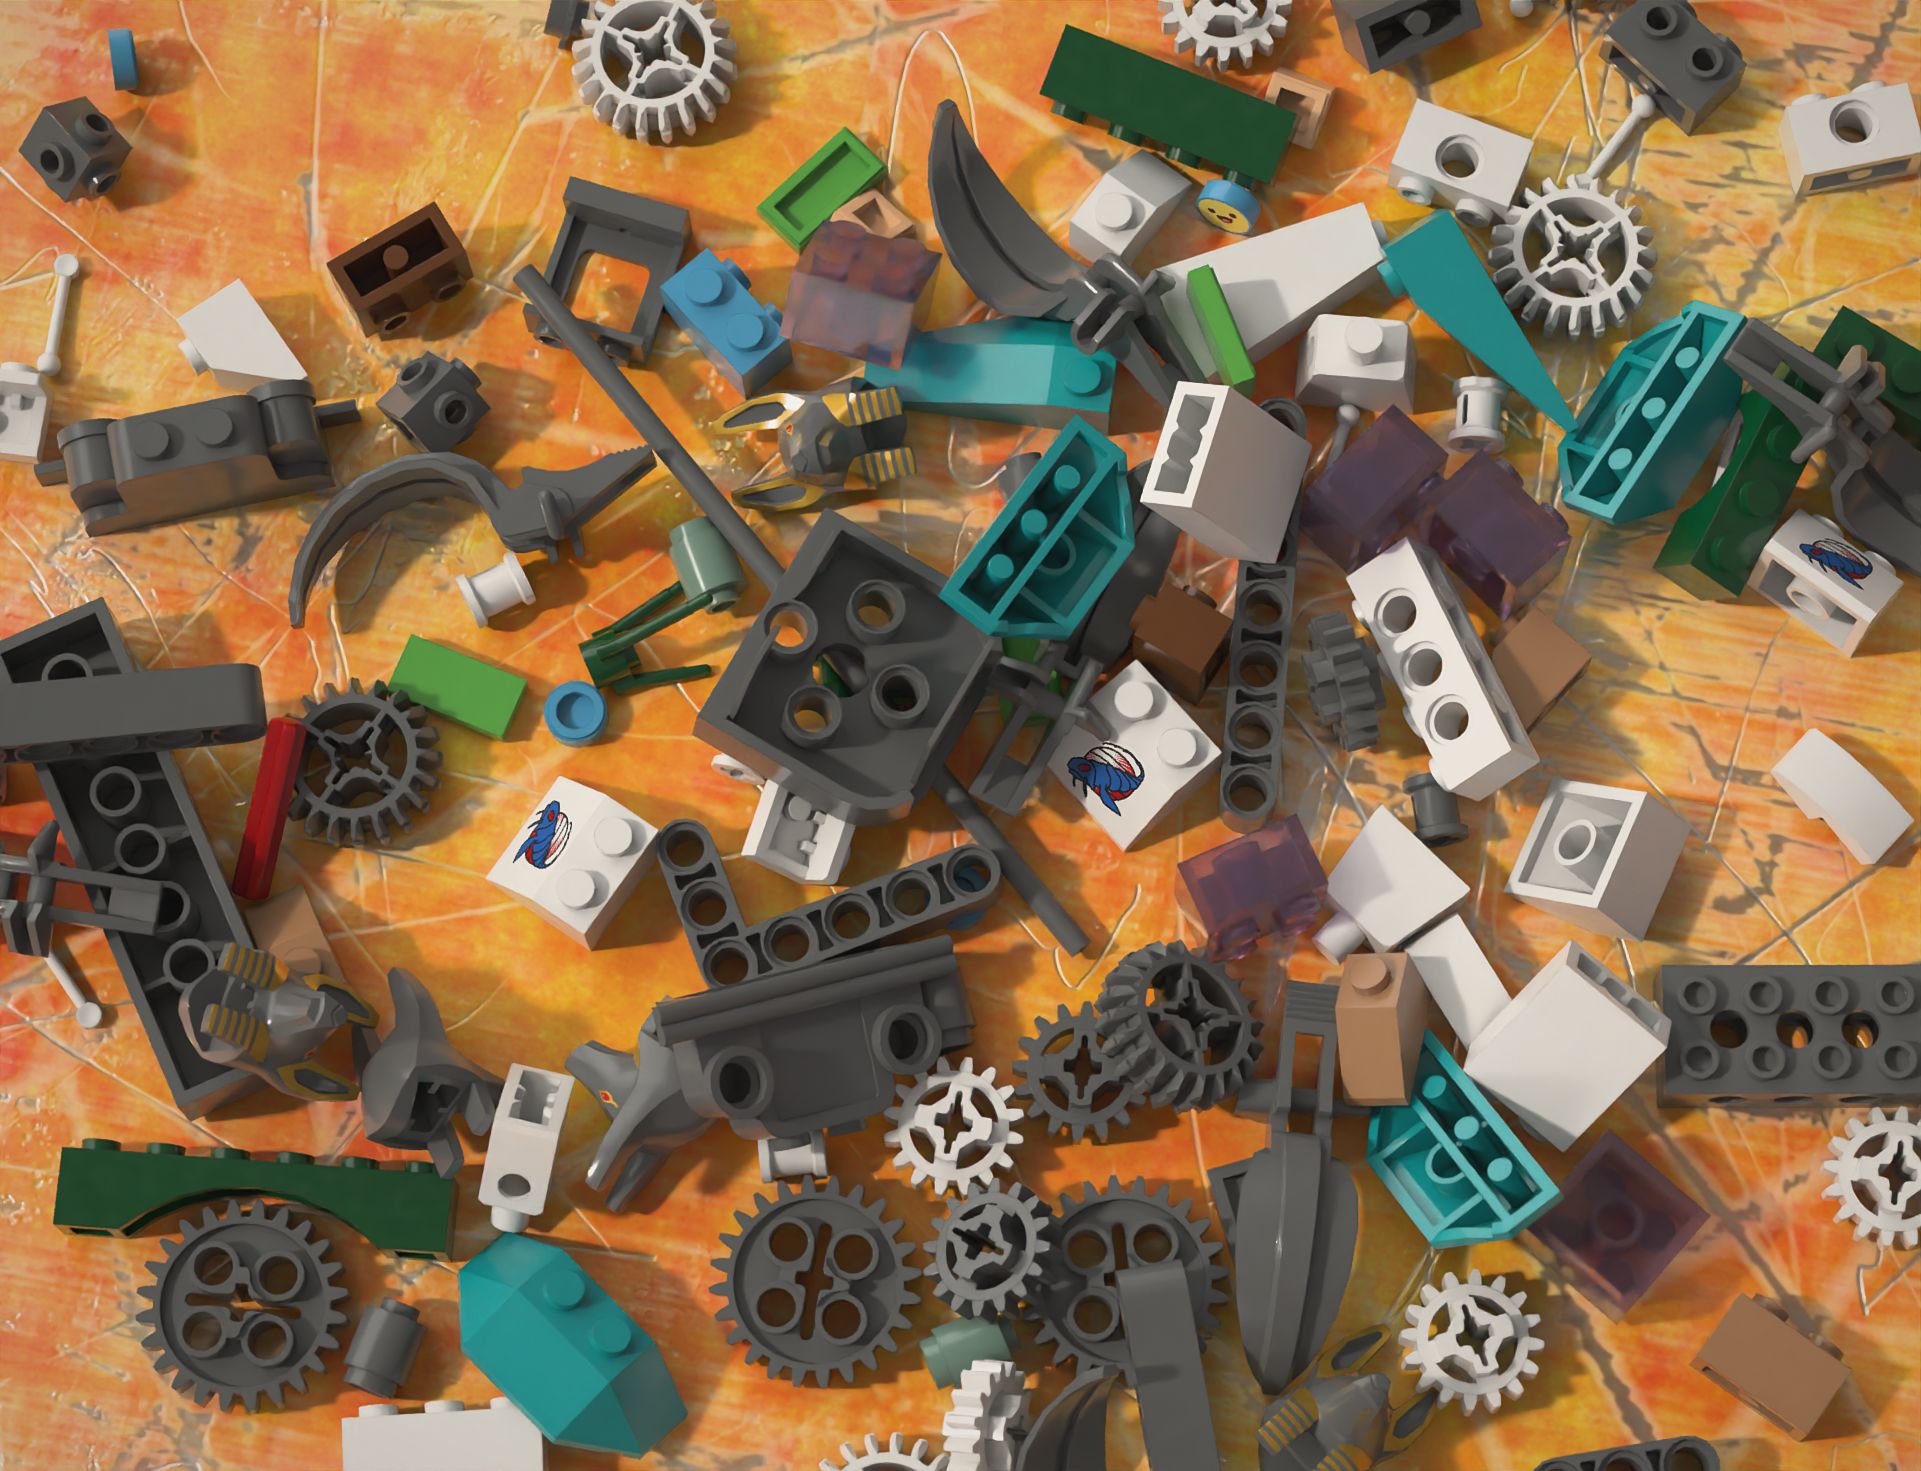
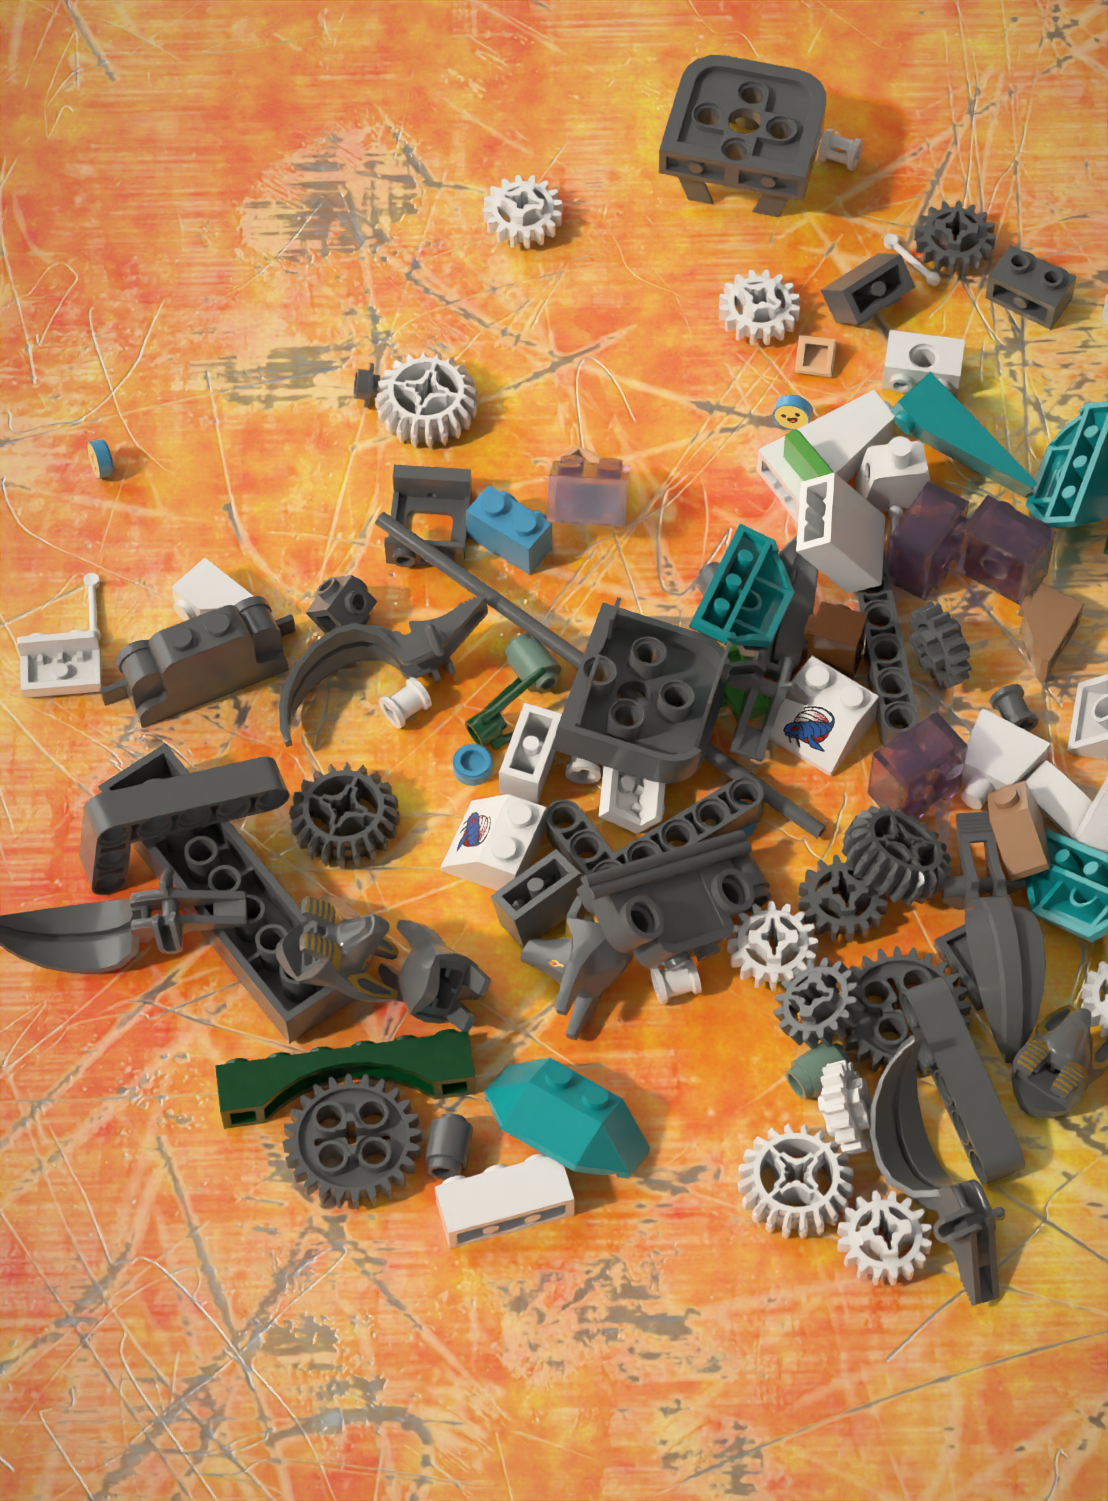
camera: 15 degrees left, 15 degrees down
dark grey brick [18,96,133,203] -> none
white hinge [44,946,104,1029] -> none
red axle [232,716,307,901] -> none
reddish brown brick [326,201,474,339] -> none
bright green tile [387,634,529,742] -> none
white torso [478,1063,575,1232] -> none
dark grey gear [709,1174,923,1389] -> none
dark grey piece [713,376,918,511] -> none
bright green tile [756,126,889,256] -> none
teal wedge [864,316,1119,436] -> none
dark grey piece [928,98,1209,412] -> none
dark green brick [1039,24,1302,192] -> none
white slope [1069,148,1192,266] -> none
white brick [1346,536,1540,802] -> none
white bush [1448,376,1508,455] -> none
white gear [1487,173,1658,343] -> none
white hinge [1576,94,1656,190] -> none
none -> dark grey brick [491,849,583,948]
none -> white brick [499,703,562,804]

